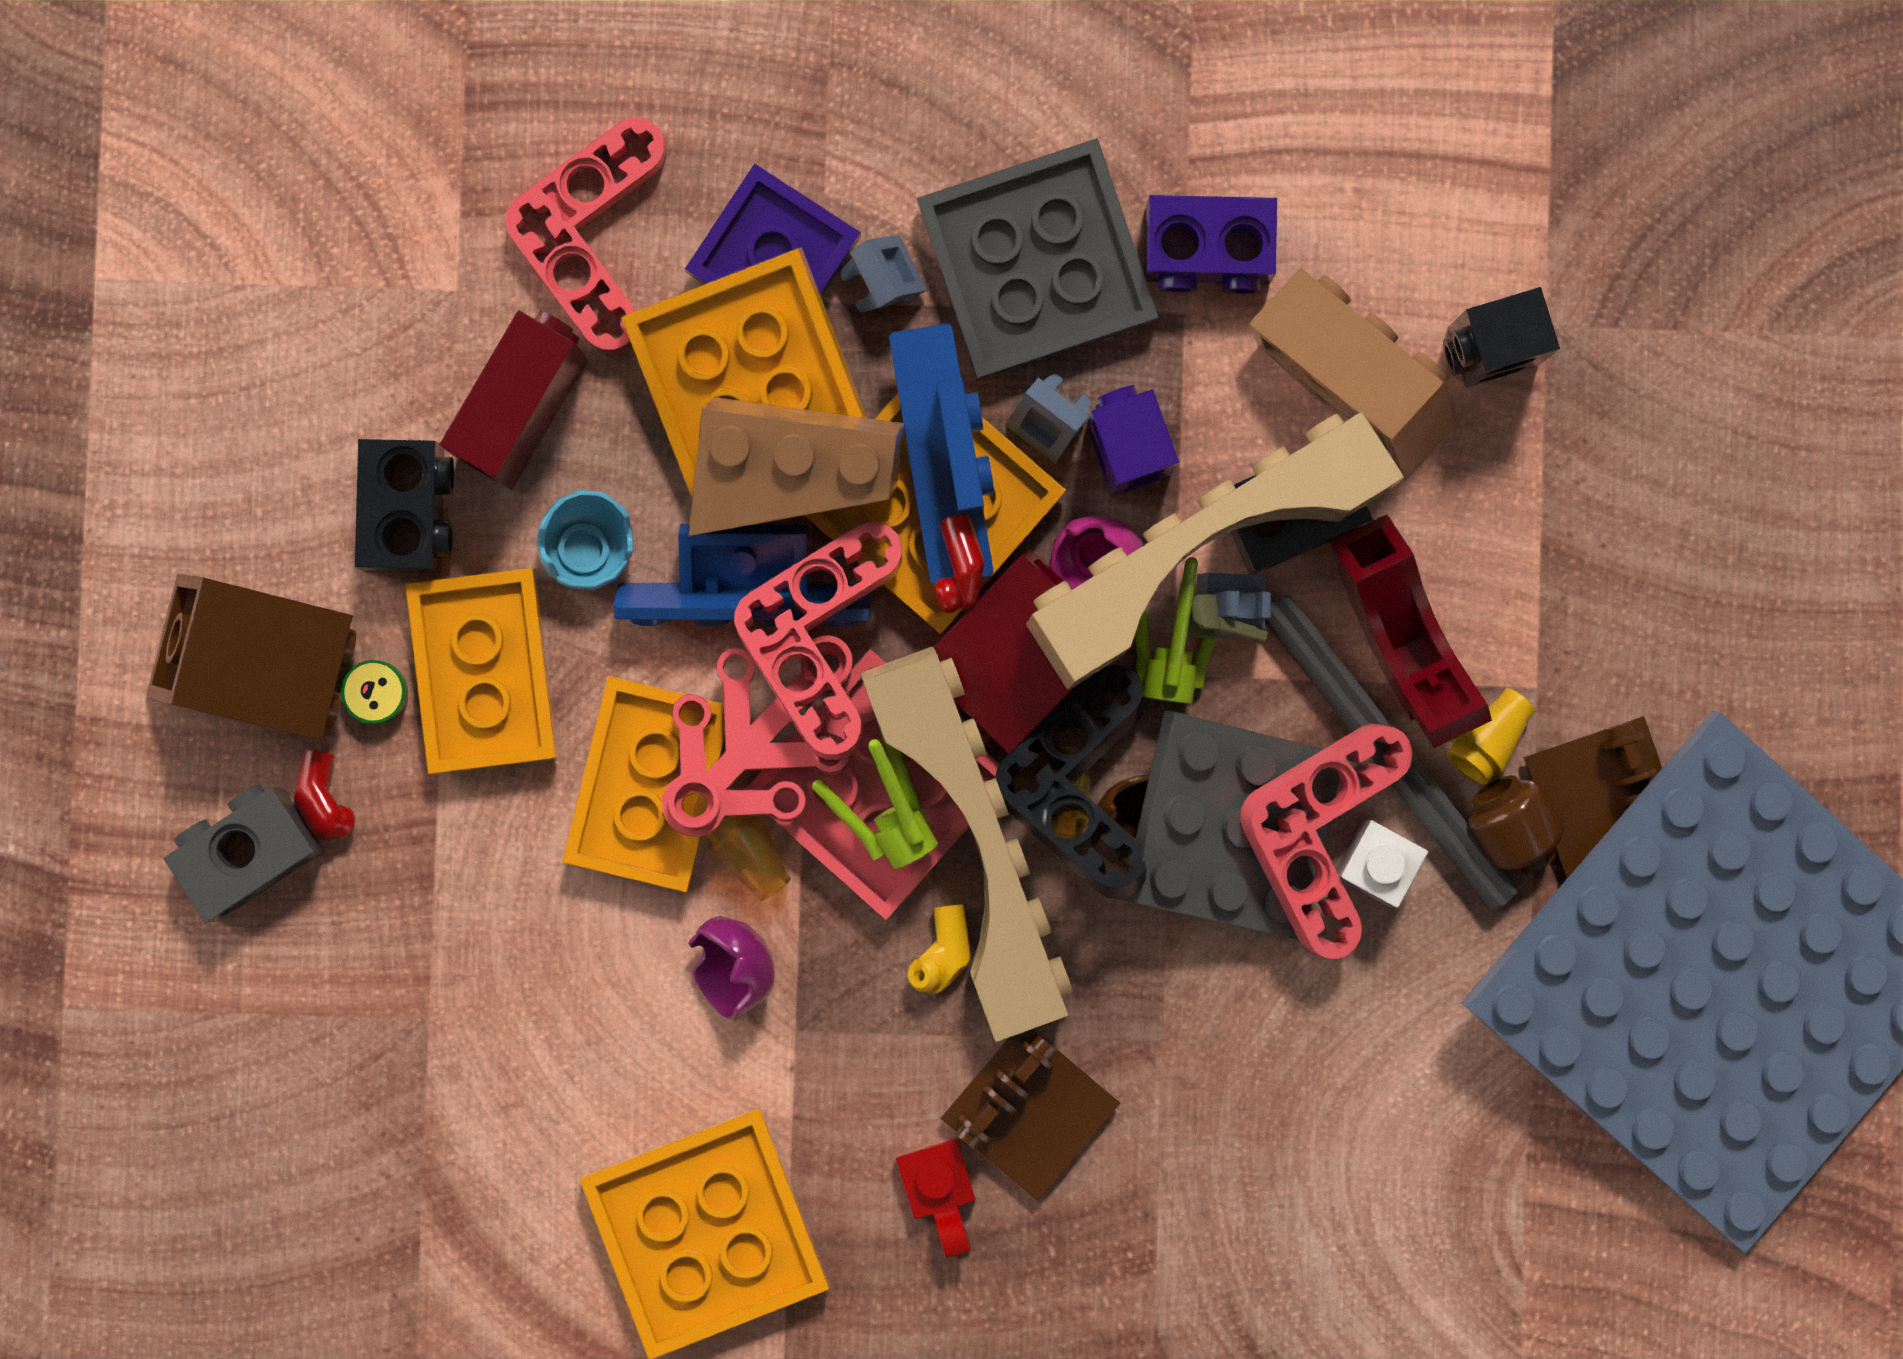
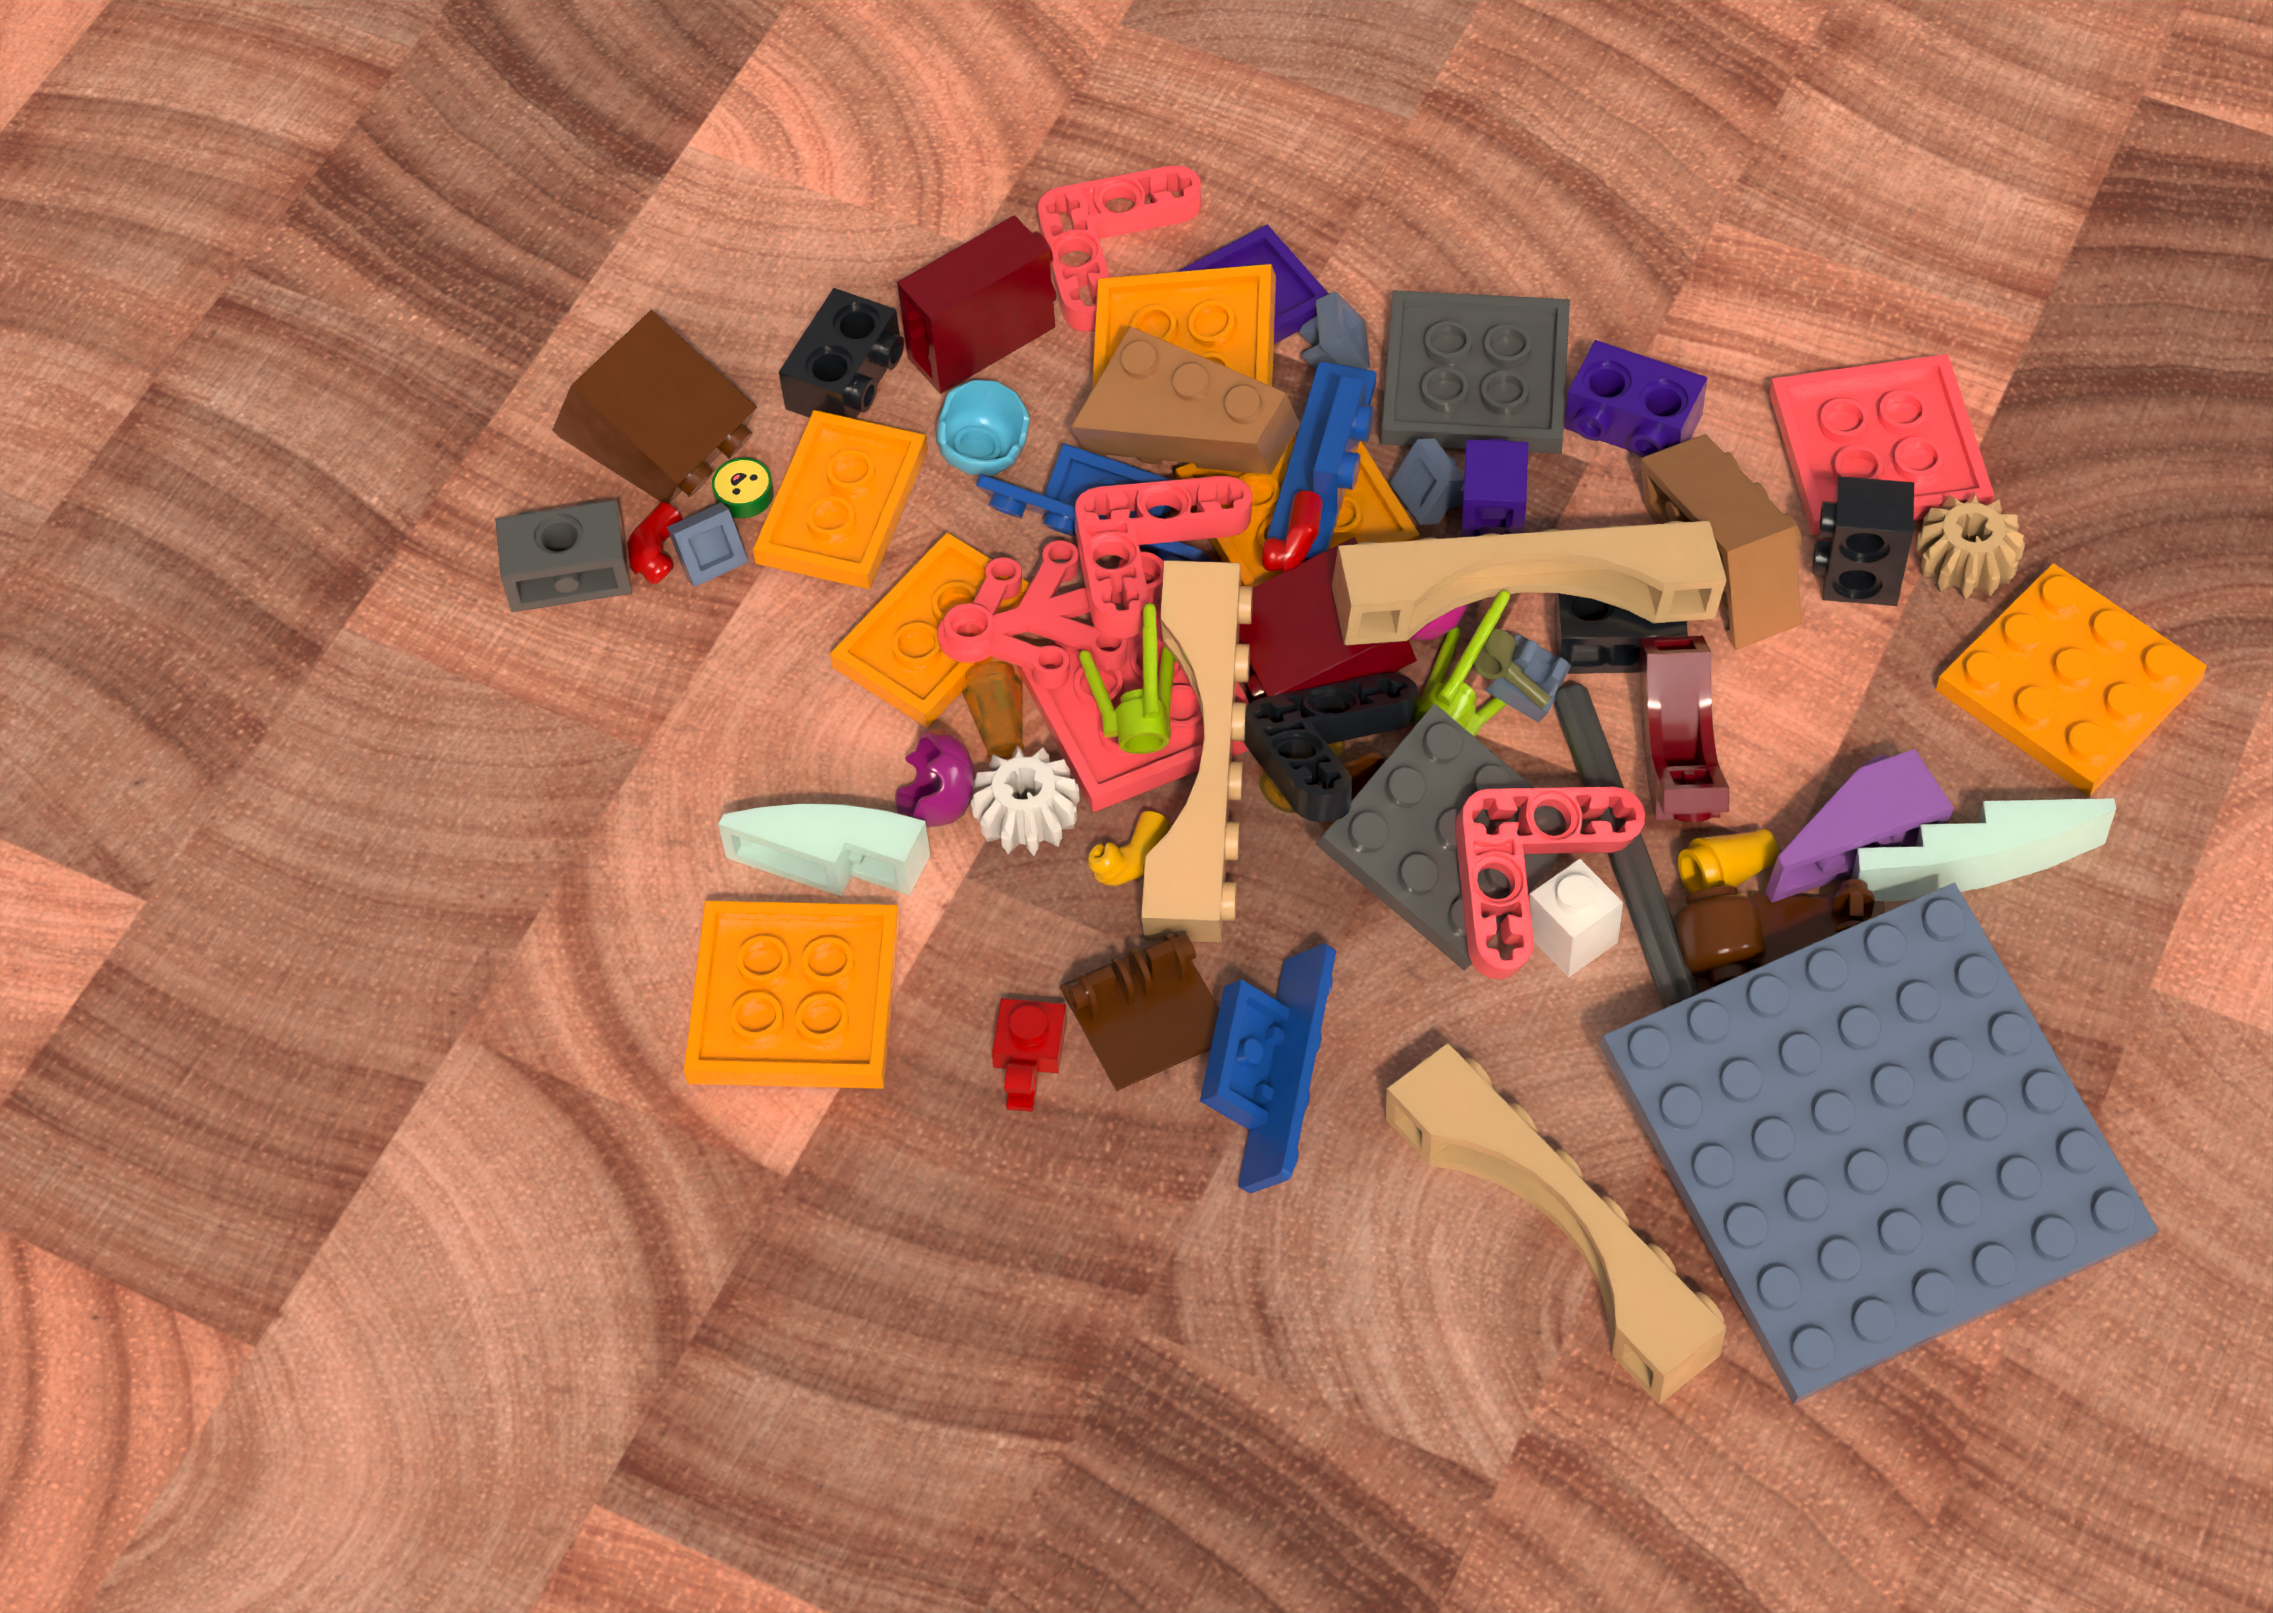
camera: 30 degrees right, 30 degrees down
none -> sand blue tile [667,502,749,587]
none -> light aqua slope [718,804,930,896]
none -> white gear [971,745,1080,856]
none -> blue bracket [1200,943,1336,1194]
none -> tan arch [1386,1043,1727,1405]
none -> medium lavender slope [1765,749,1954,903]
none -> coral plate [1769,354,1995,536]
none -> light aqua slope [1851,798,2116,902]
none -> tan gear [1916,492,2025,600]
none -> light orange plate [1936,563,2207,797]

